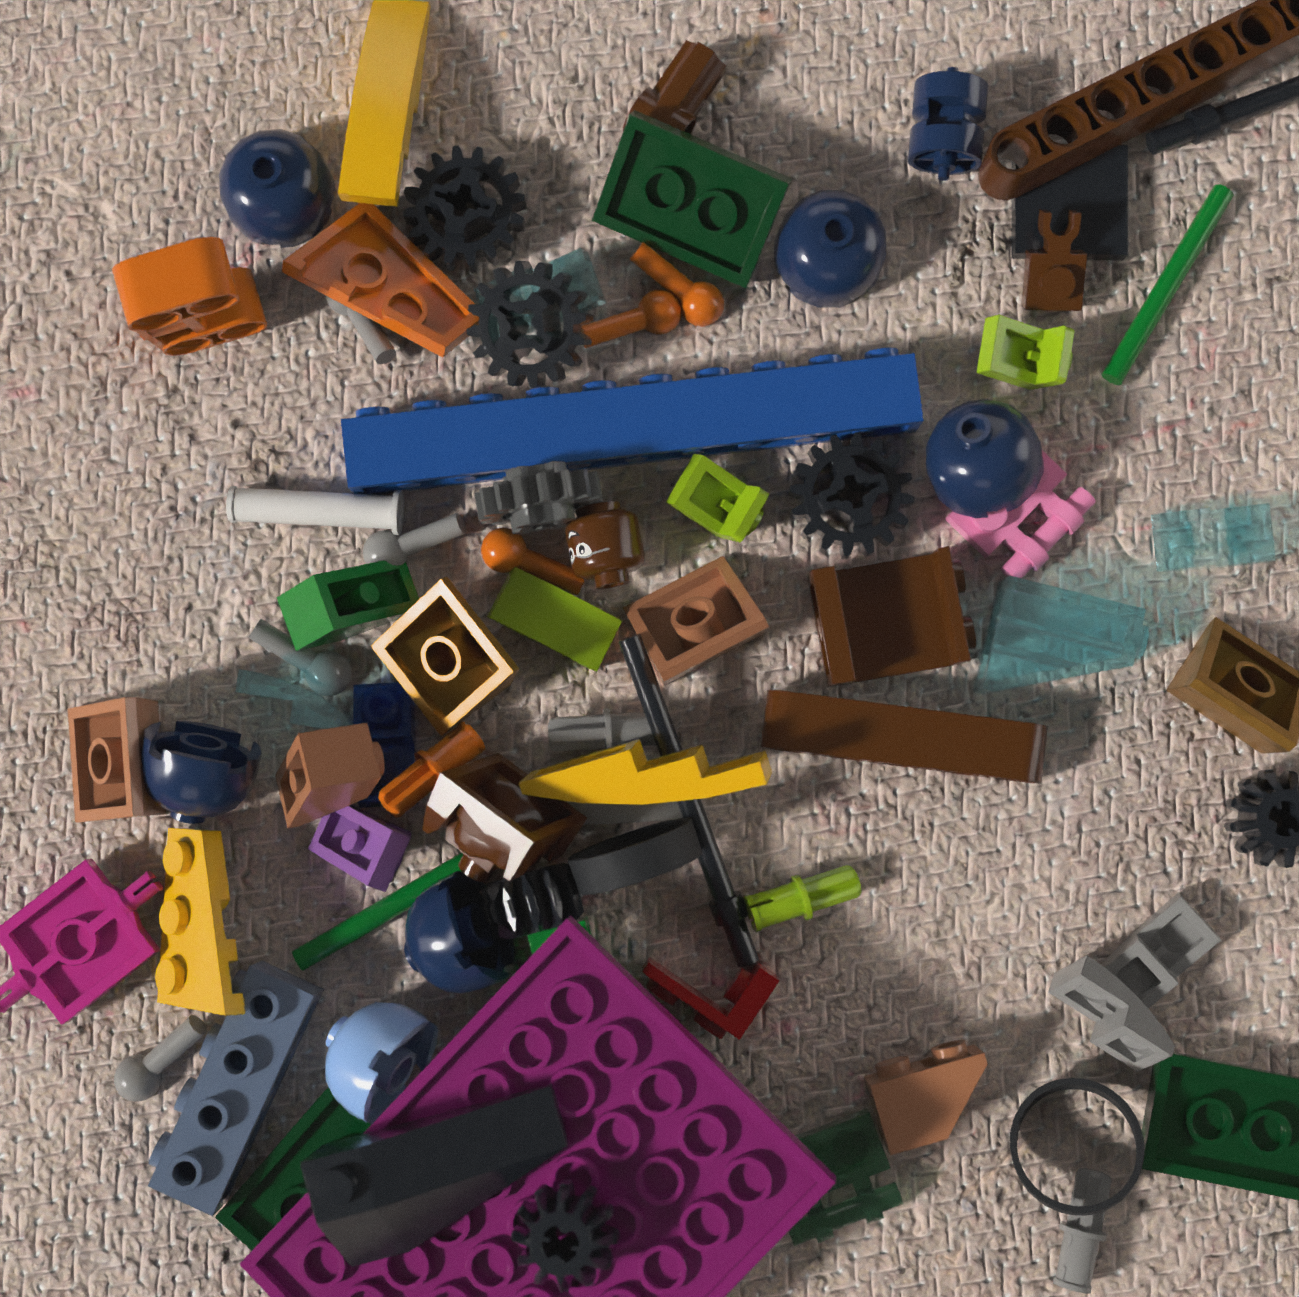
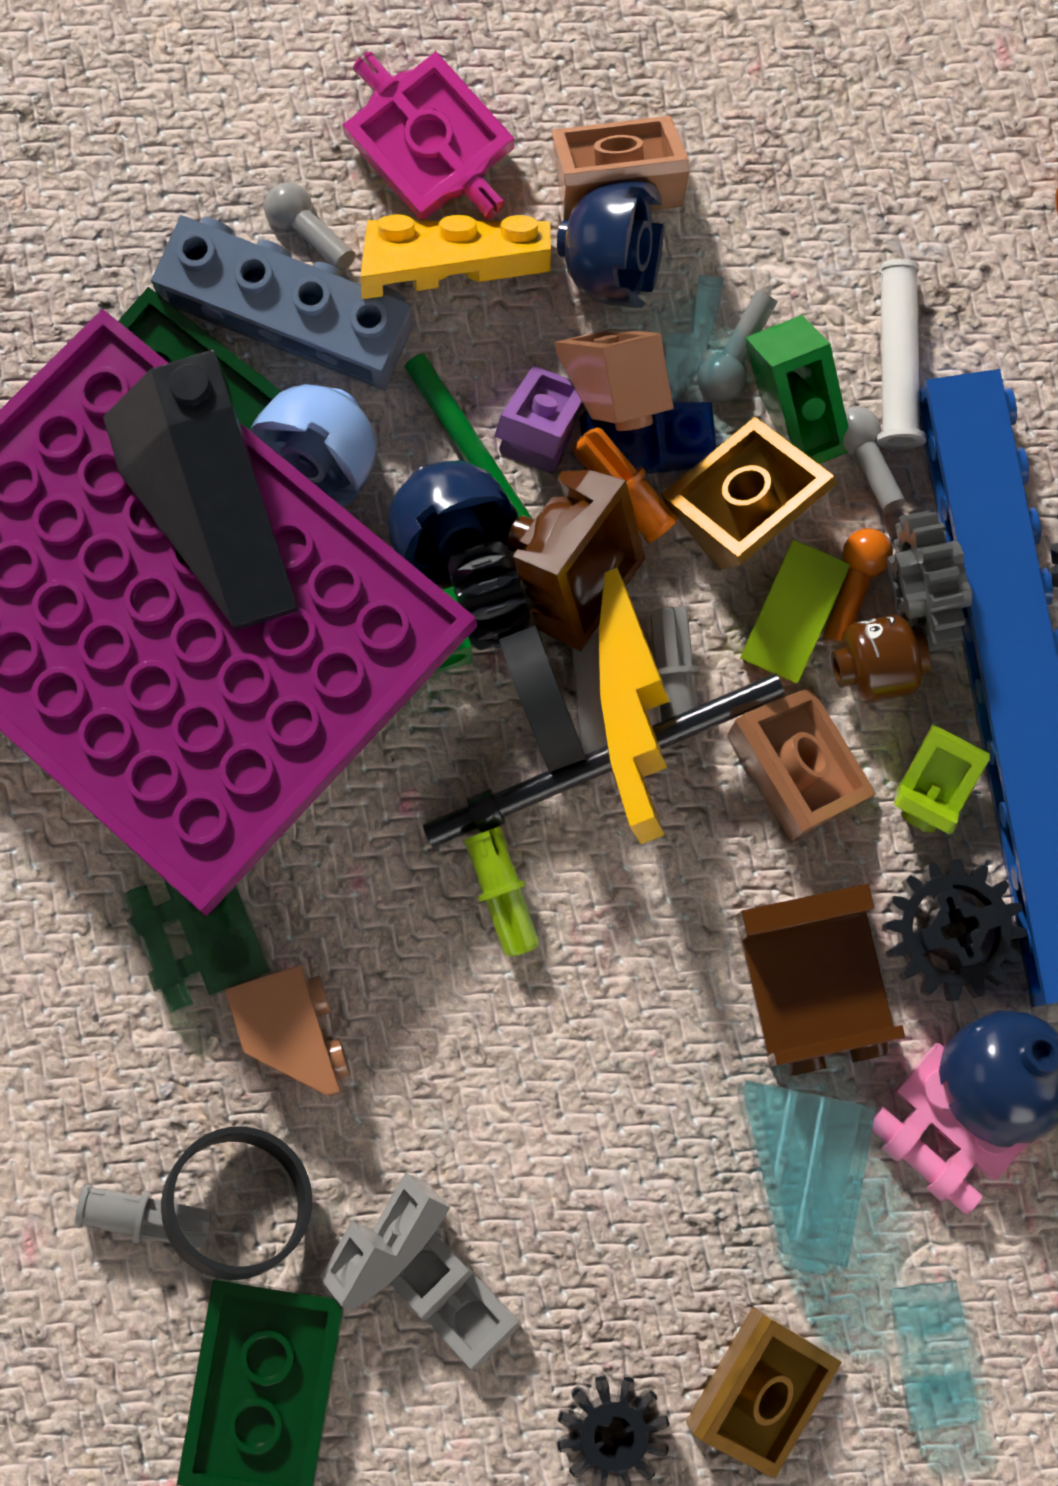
camera: 85 degrees right, 5 degrees down
black gear [512,1178,620,1294] -> none
red bracket [642,957,780,1040] -> none
reddish brown beam [760,690,1048,784] -> none

